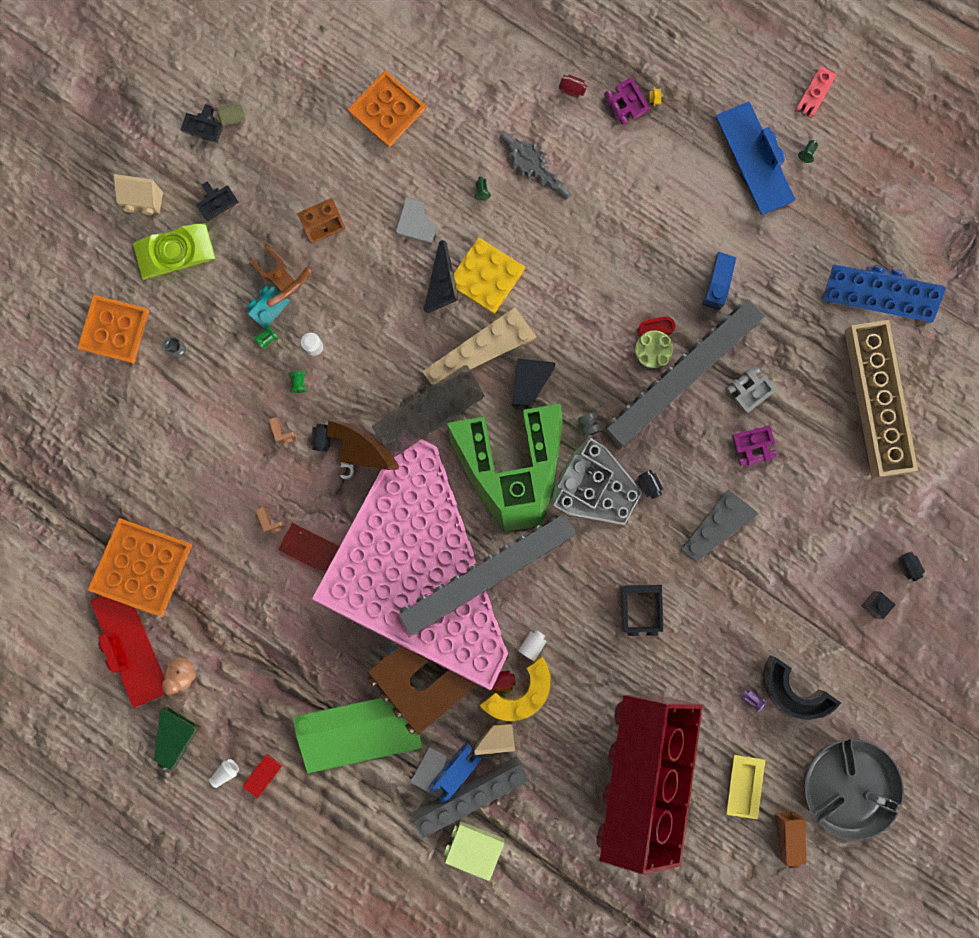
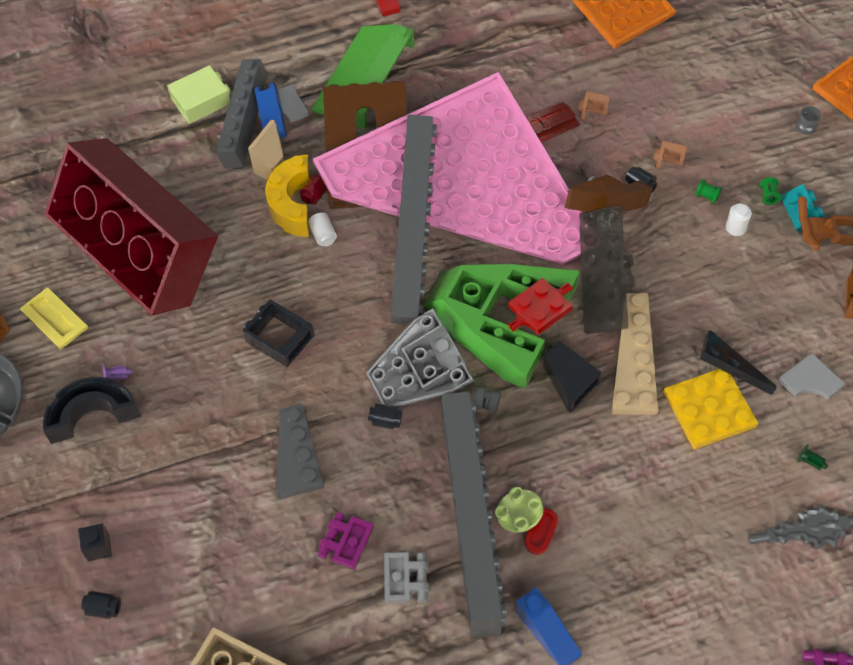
camera: 130 degrees right, 25 degrees down
none -> red plate [508,278,573,335]

